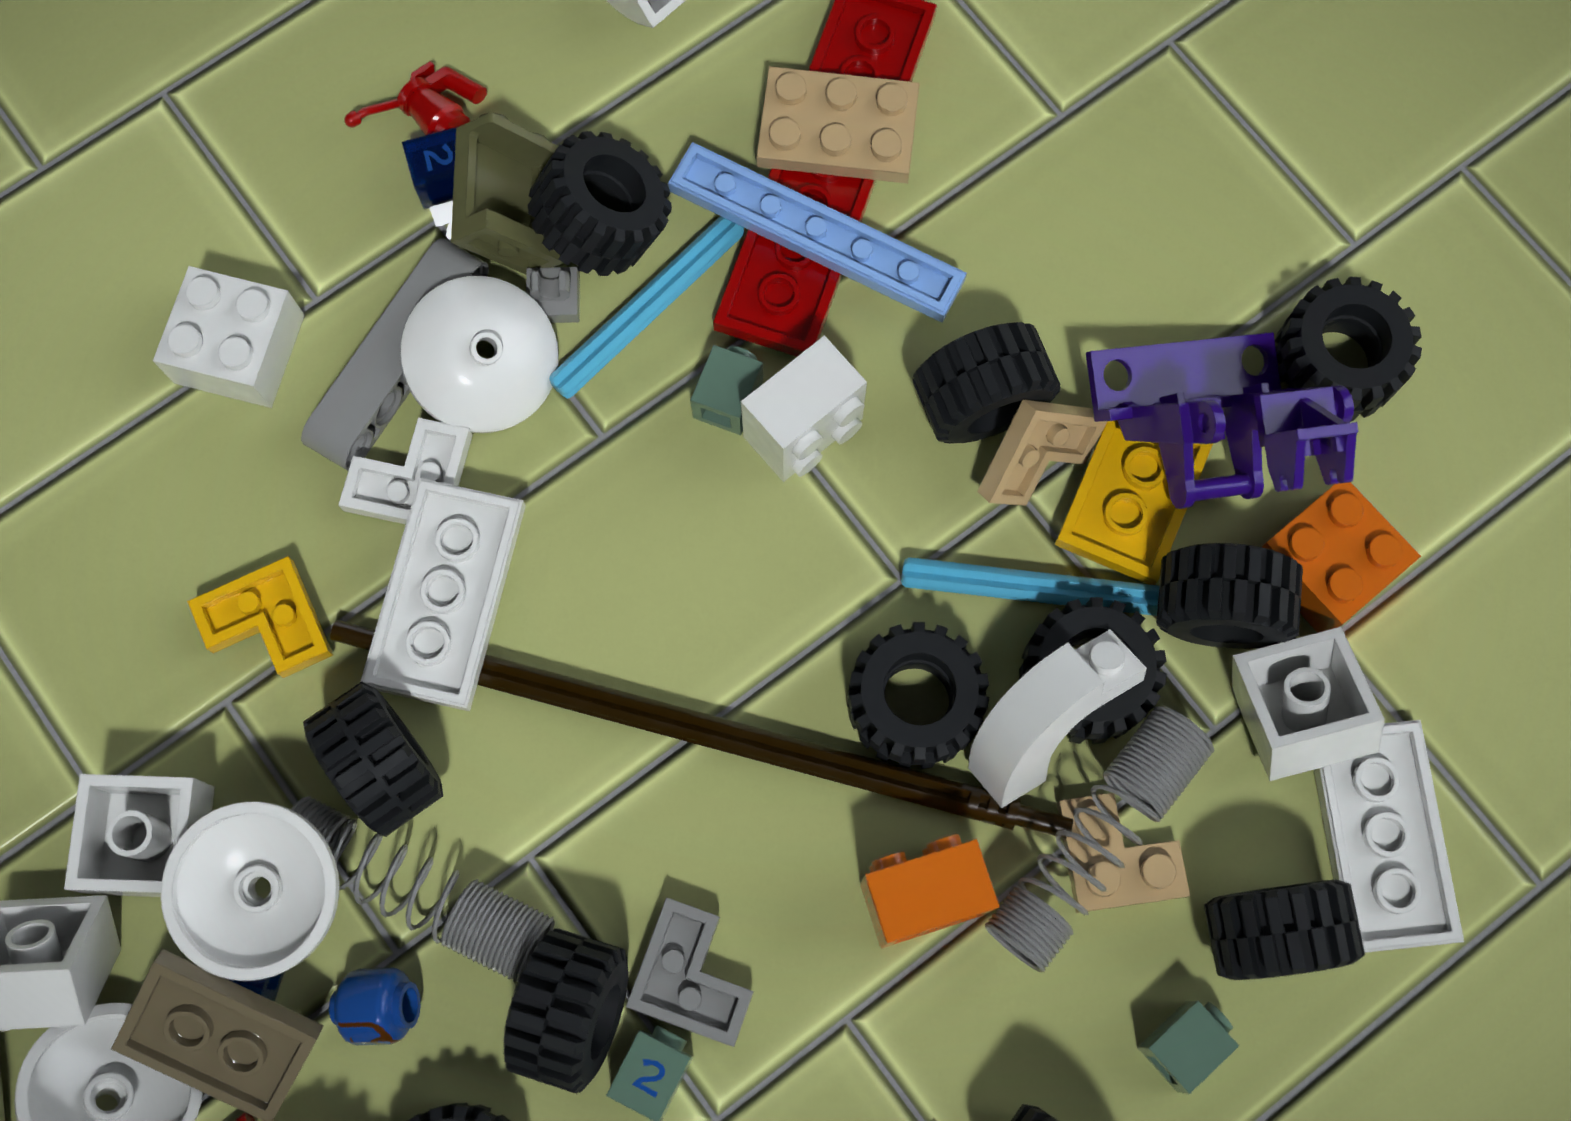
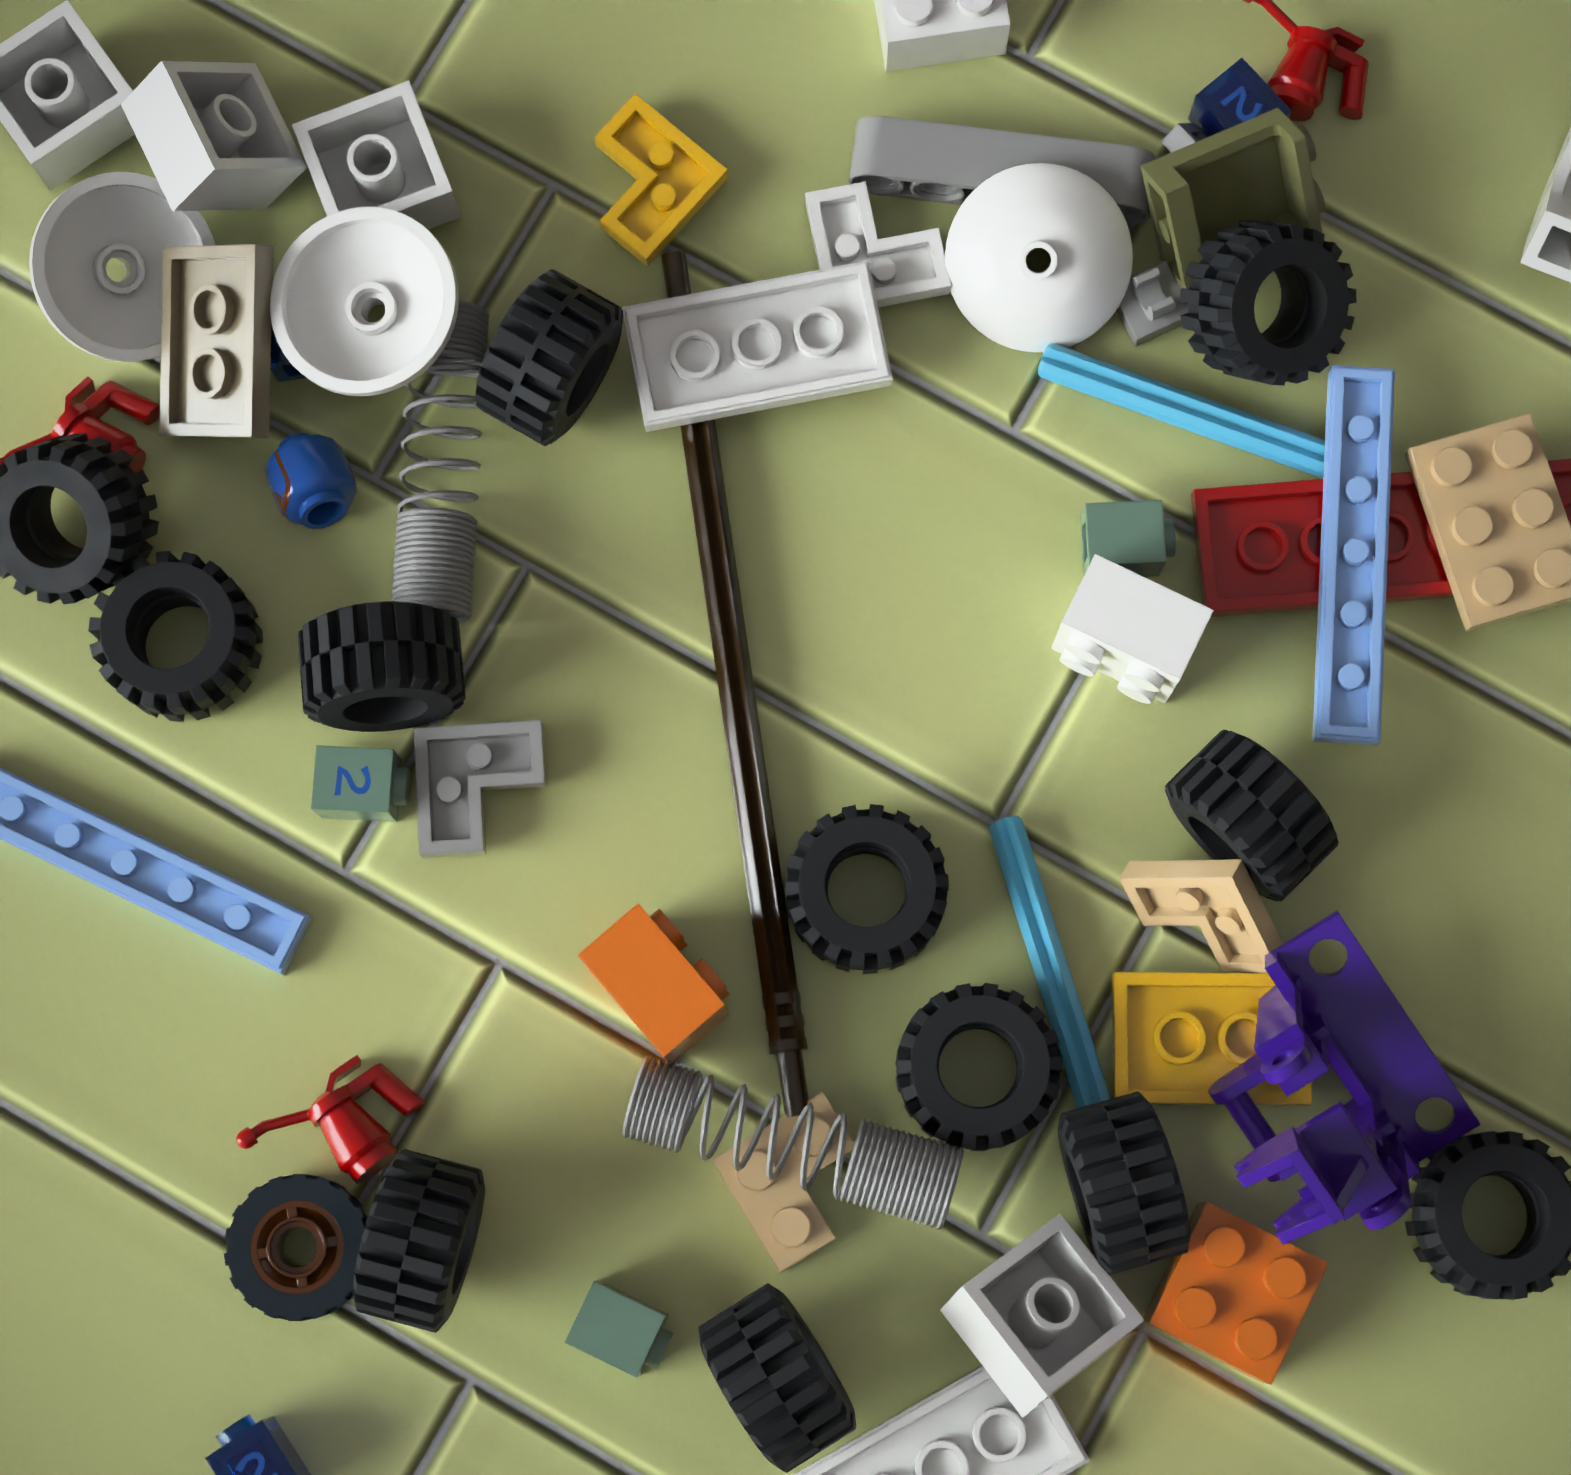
camera: 70 degrees right, 5 degrees up
white arch [968,630,1147,808] -> none

